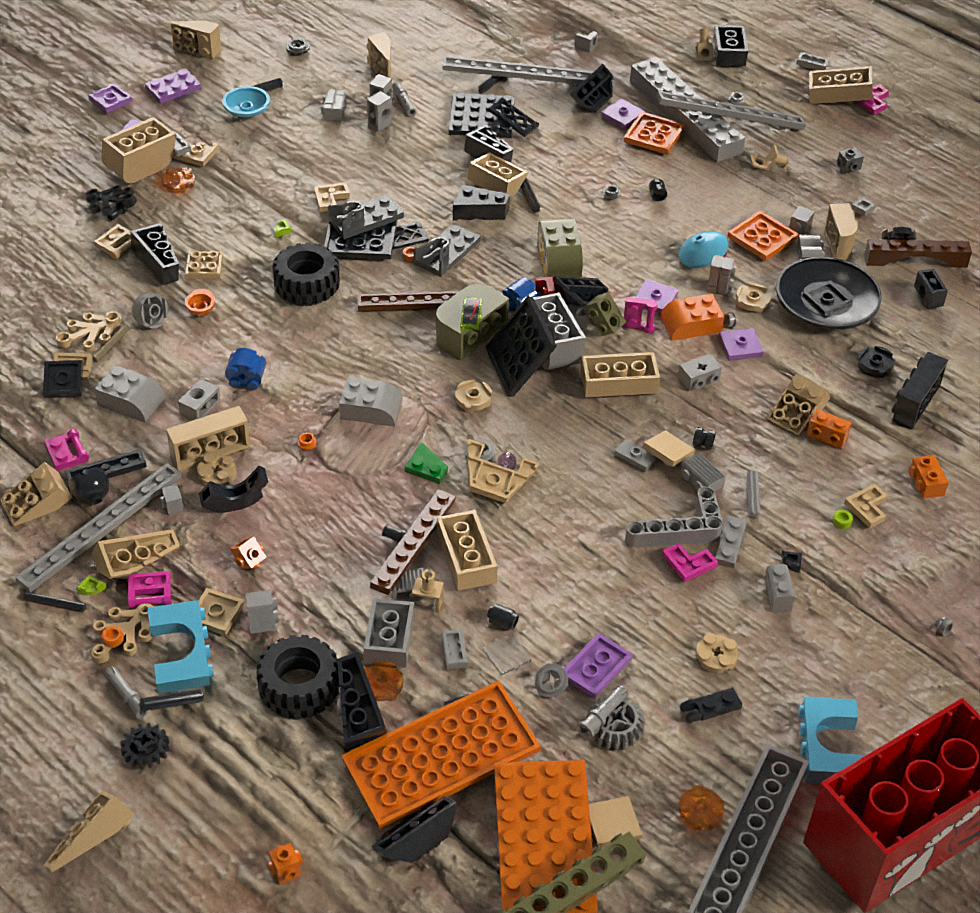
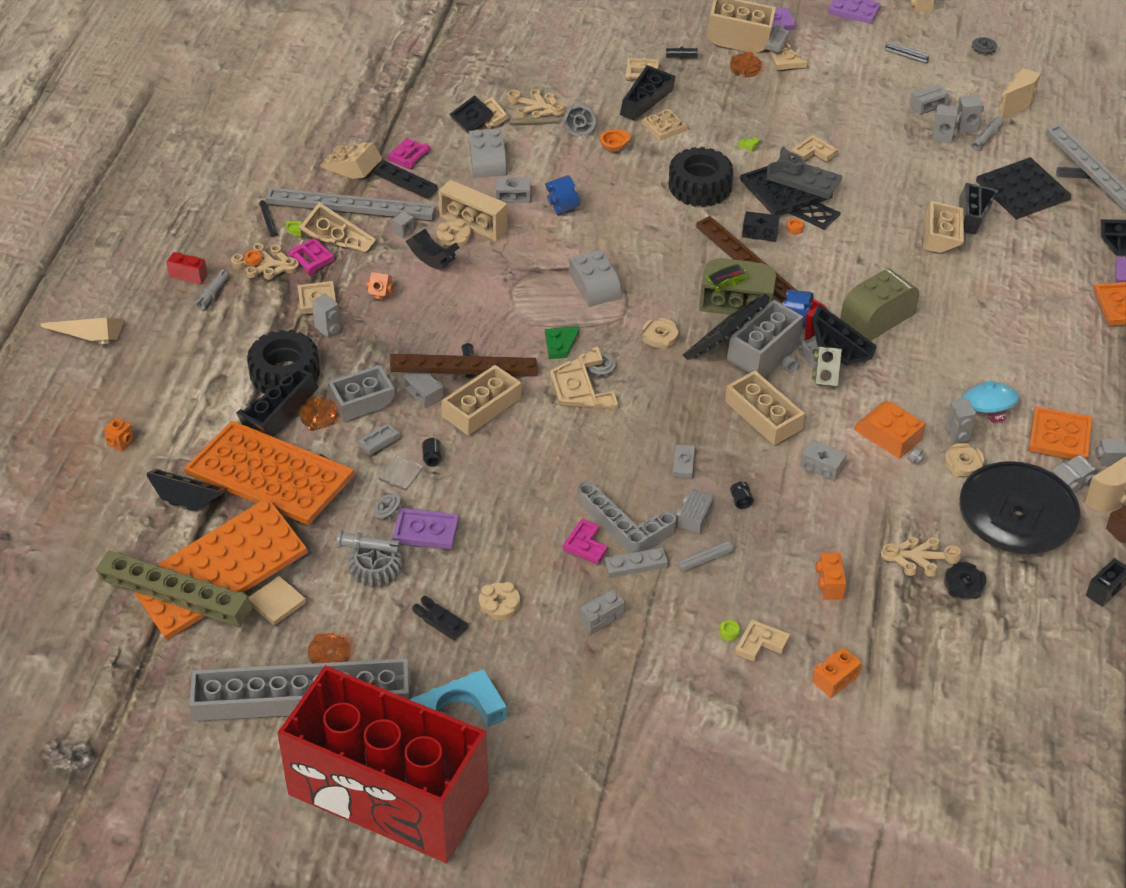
camera: 60 degrees right, 0 degrees up
black cylinder [68,468,110,505] -> none
black plant [85,185,136,216] -> none
black gear [120,723,170,769] -> none
black axle [139,689,204,711] -> none
medium azure arch [148,600,214,693] -> none
medium azure dish [223,86,270,117] -> none
orange plate [297,433,317,450] -> none
tan bracket [412,569,444,612] -> none
dark grey plate [414,223,481,277] -> none
black wedge [453,185,510,221] -> none
black window [487,97,540,137] -> none
plate [497,452,516,470] -> none
black axle [520,178,541,213] -> none
dark grey plate [603,185,620,200] -> none
dark pink plate [622,296,657,334] -> none
plate [635,279,679,313] -> none
tan tile [642,430,695,467] -> none
black wheel [648,179,668,202] -> none
medium lavender plate [719,328,764,360] -> none
tan slope [766,374,830,436] -> none
black tile [781,550,802,573] -> none
black brick [891,352,948,430] -> none
light grey plate [935,616,954,636] -> none
none -> red brick [166,252,208,285]
none -> black brick [742,211,780,242]
none -> tan plant [881,537,961,576]

